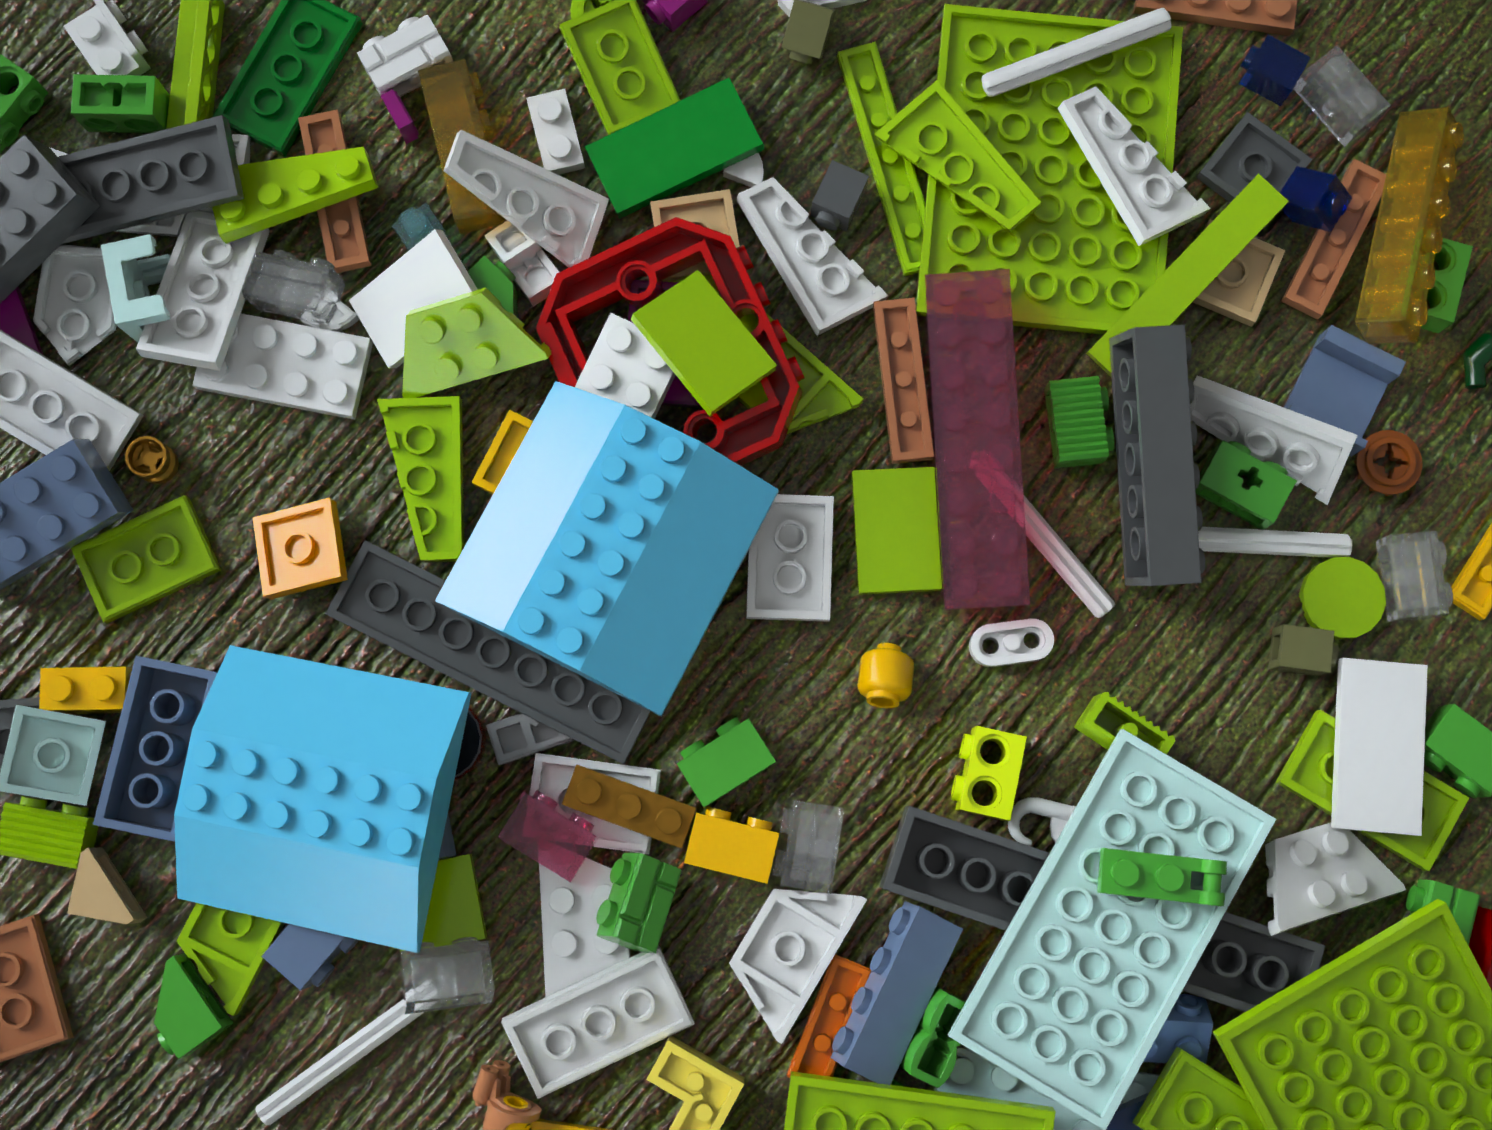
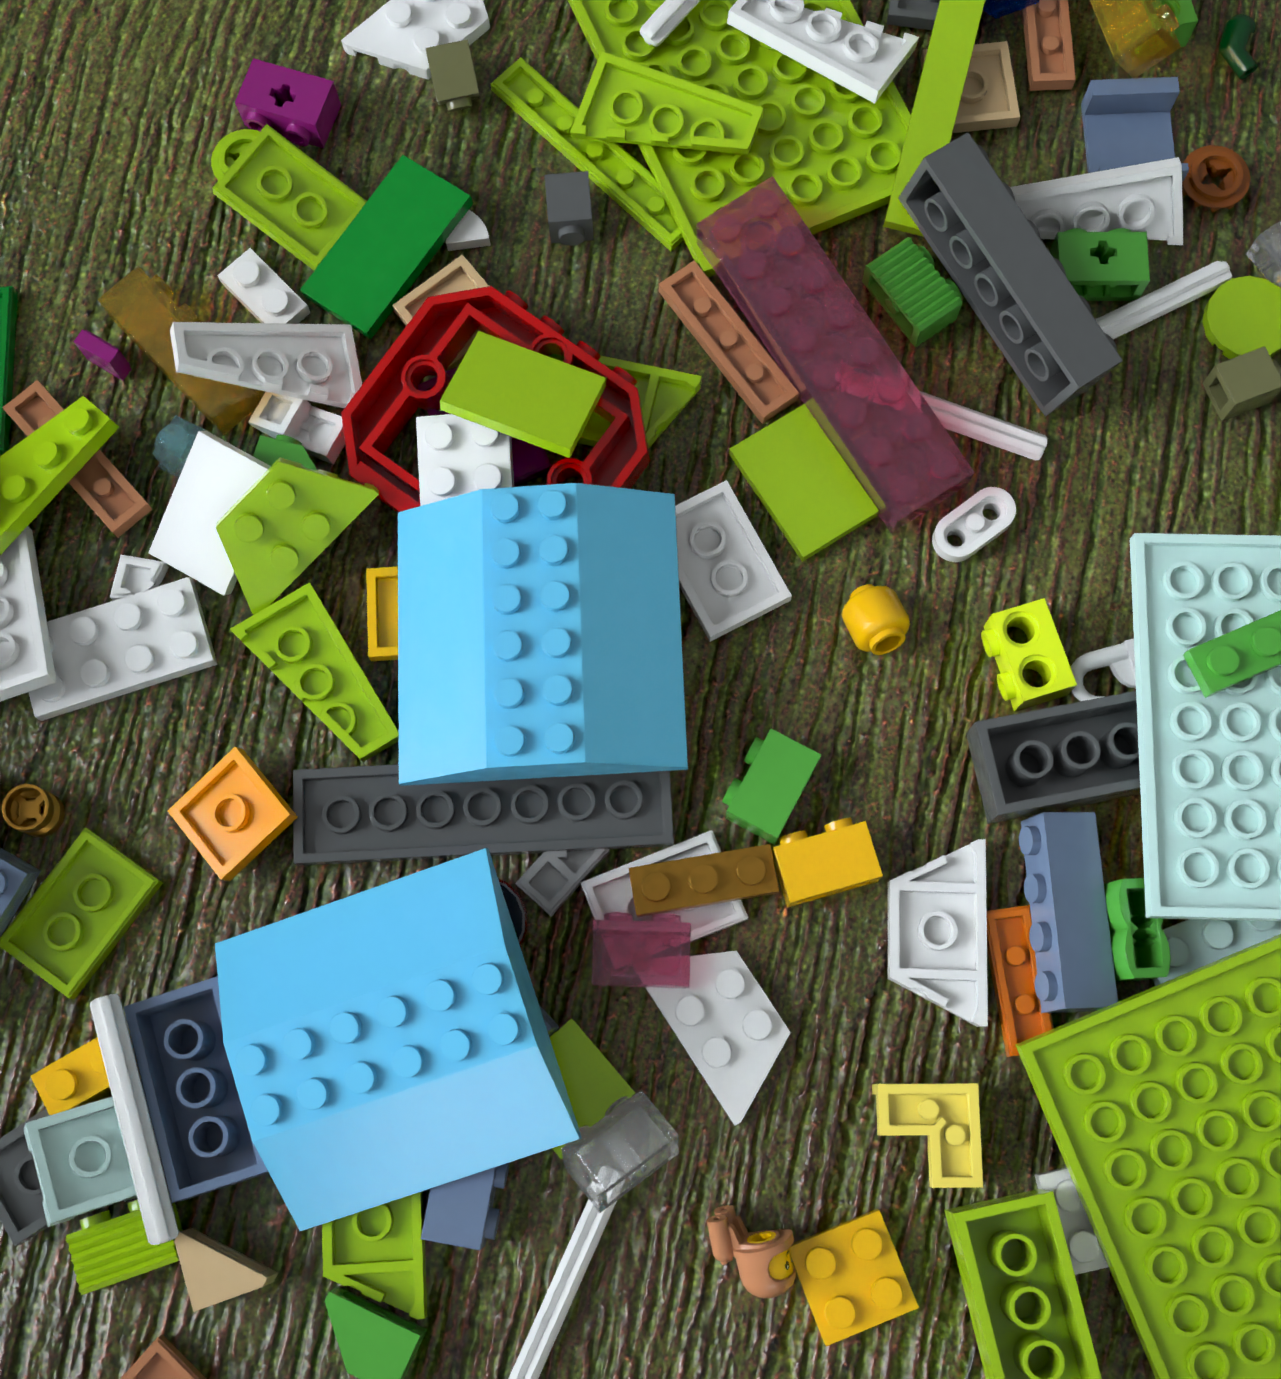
camera: 25 degrees left, 5 degrees down
clear brick [242,250,345,325] -> none
white brick [357,15,455,97] -> none
white tile [501,945,695,1099] -> none
bright green brick [596,853,682,953] -> none
white wing [736,177,888,336] -> none
clear brick [773,800,844,894] -> none
lime brick [1074,692,1175,755] -> none
none -> white axle [90,994,179,1245]

